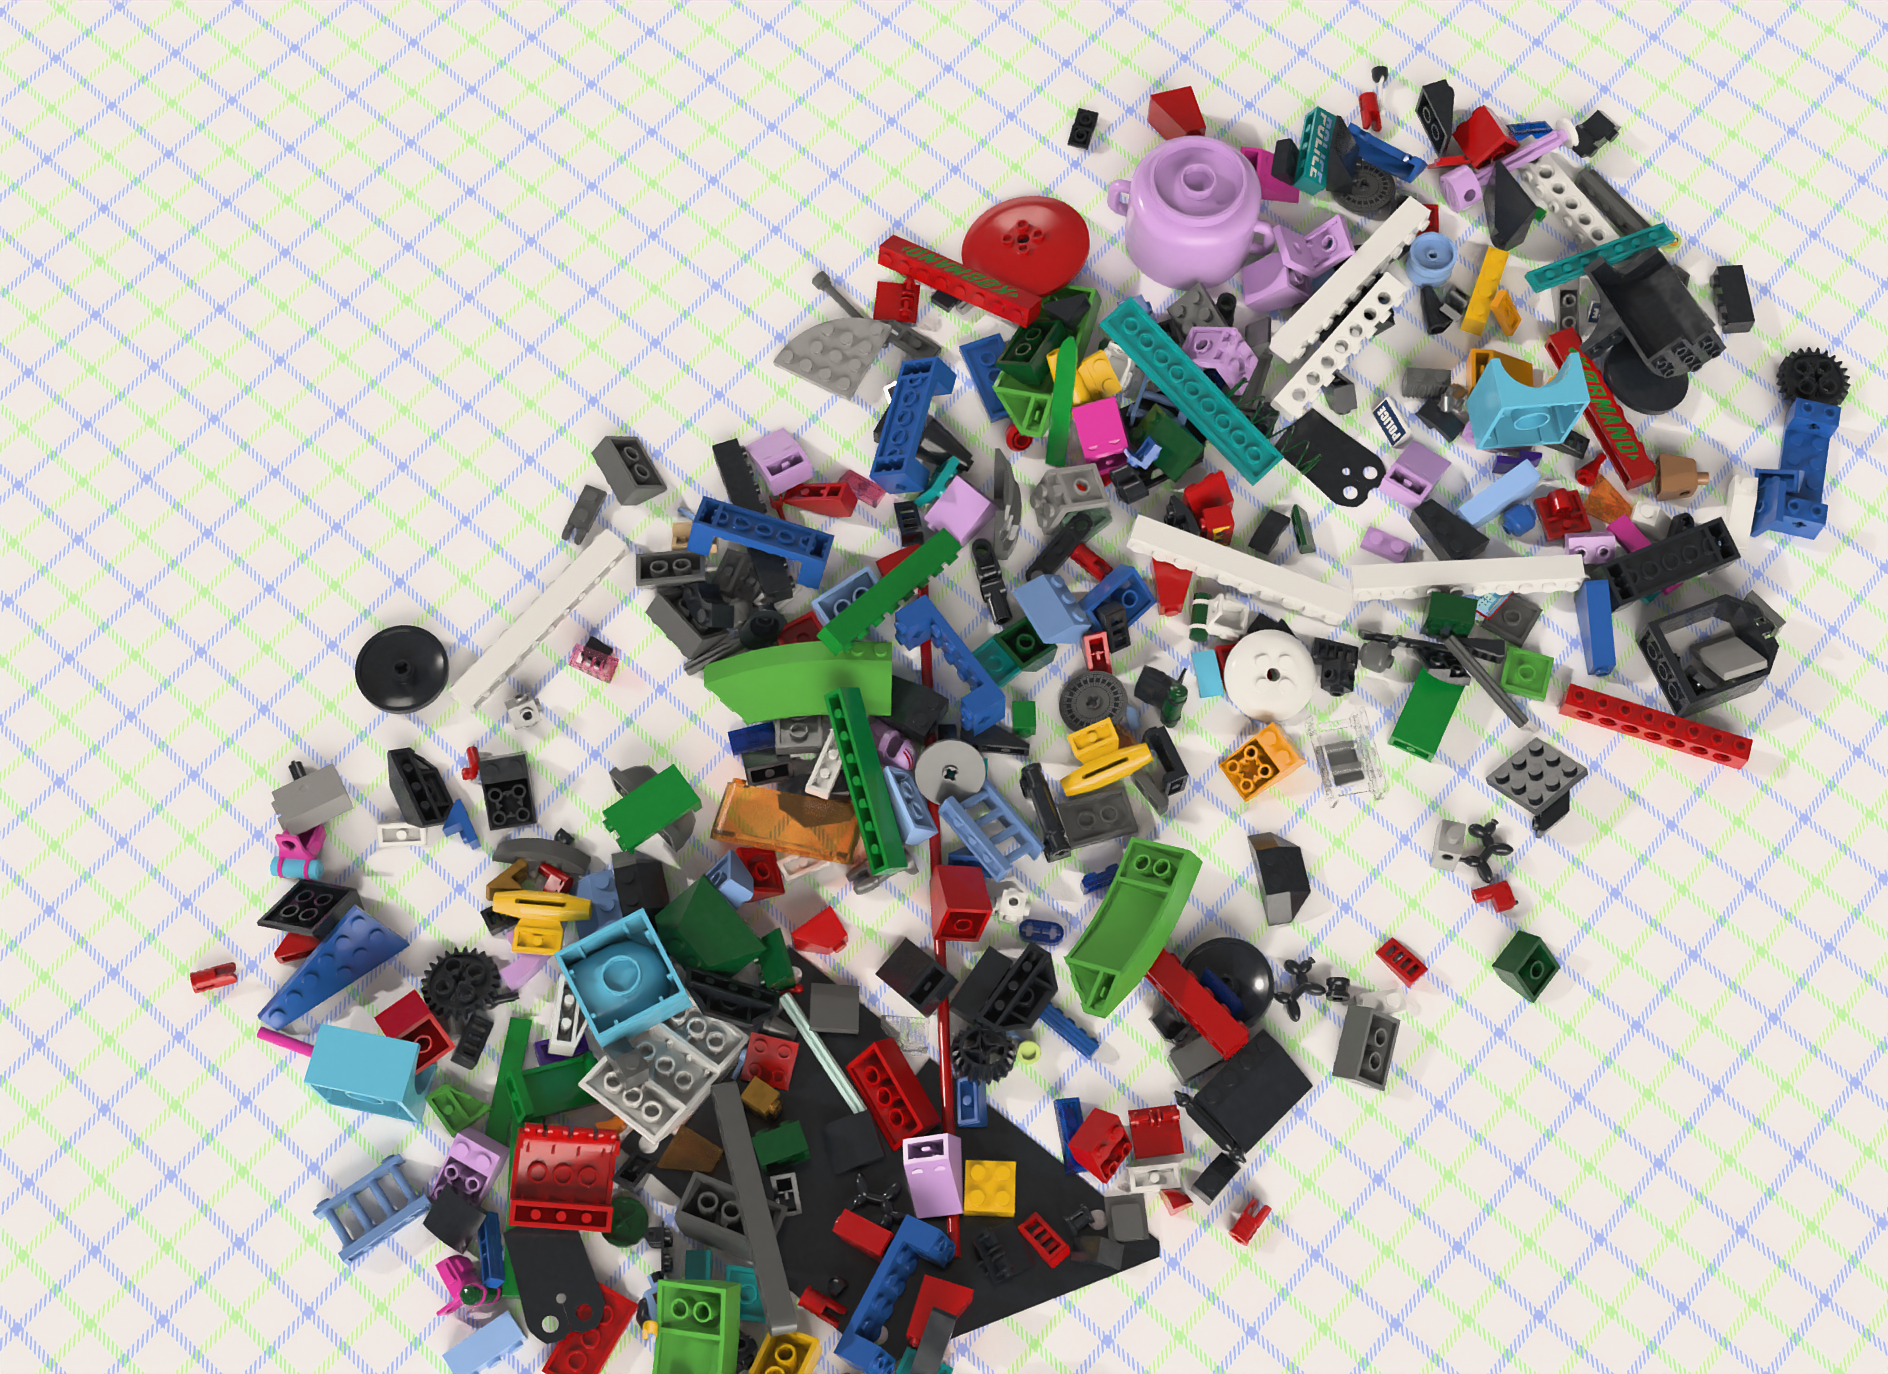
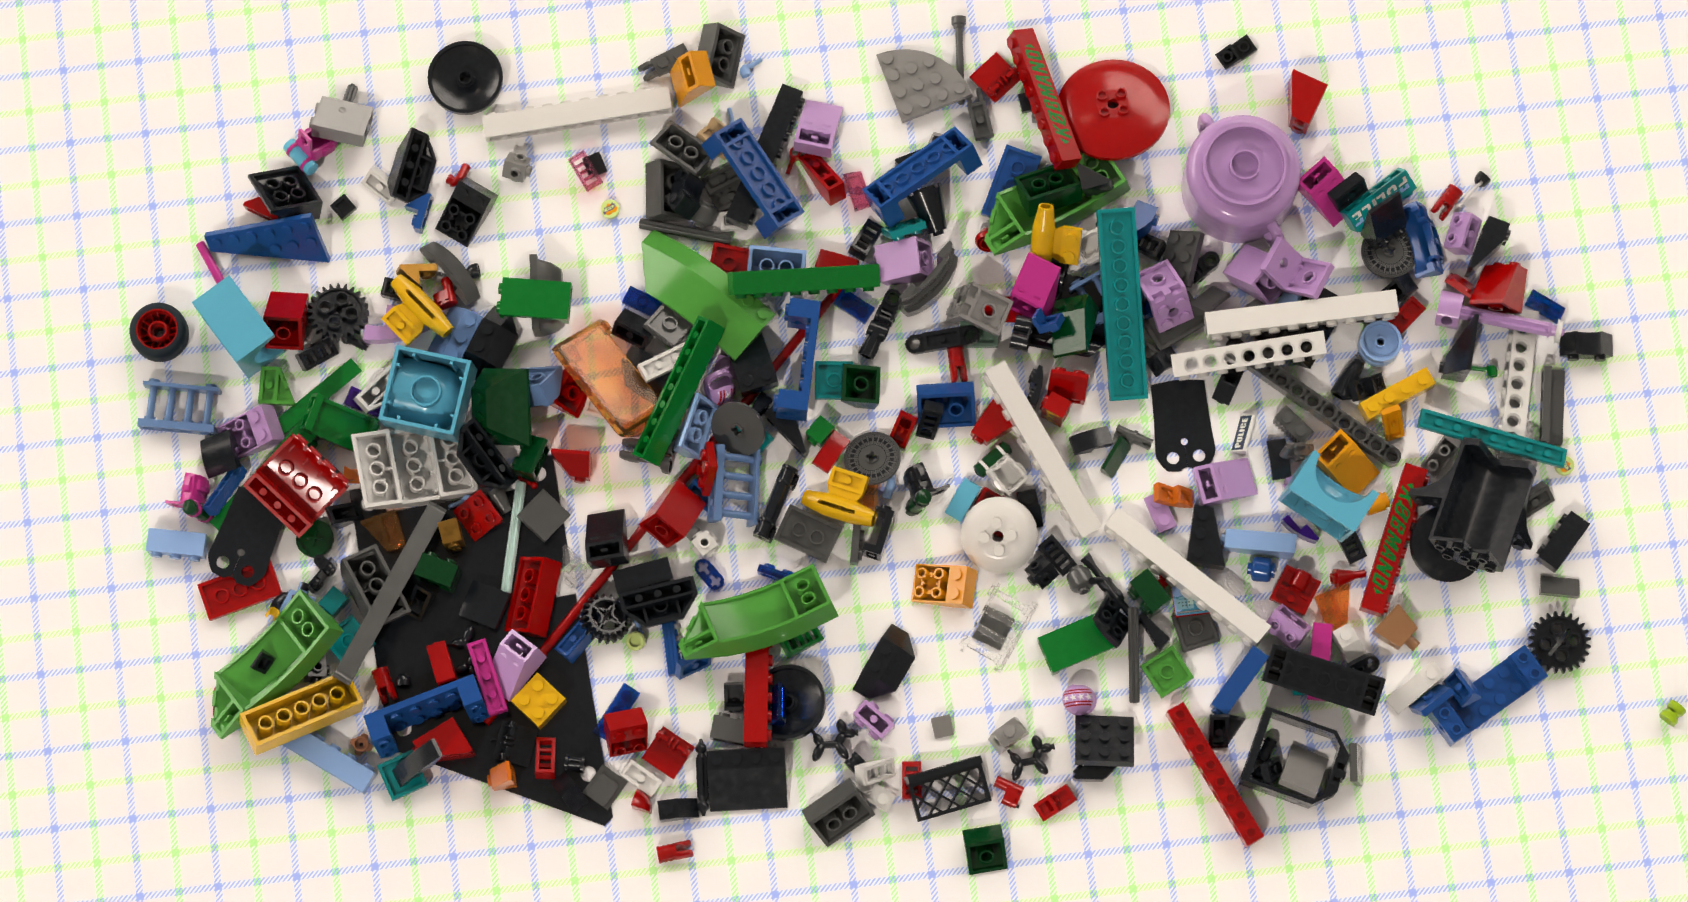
camera: 45 degrees right, 10 degrees up
red hinge [190,962,238,994] -> none
dark grey arch [603,1037,649,1091] -> none
black piece [739,602,785,650] -> none
medium blue slope [1012,574,1091,644] -> none
green piece [1045,336,1078,467] -> none
dark green piece [1225,377,1323,475] -> none
none -> wheel [129,302,189,362]
none -> black plate [330,194,357,221]
none -> dark pink tile [467,638,508,717]
none -> orange slope [487,761,517,791]
none -> yellowish green tile [600,199,620,219]
none -> light orange slope [669,50,716,108]
none -> blue slope [675,655,712,680]
none -> red plate [696,442,718,496]
none -> light blue hand [739,58,762,79]
none -> green slope [780,627,824,659]
none -> red slope [812,430,851,474]
none -> clear blue plate [833,289,875,325]
none -> lavender brick [853,699,895,742]
none -> white slope [854,757,896,786]
none -> black fence [903,755,992,822]
none -> light grey slope [931,714,954,739]
none -> red slope [1033,784,1078,822]
none -> lavender helmet [1062,684,1097,715]
none -> dark grey pin [1114,424,1154,451]
none -> orange slope [1153,482,1193,508]
none -> black slope [1208,714,1246,748]
none -> dark grey beam [1225,338,1401,468]
none -> lavender brick [1443,212,1482,255]
none -> dark grey slope [1539,576,1580,599]

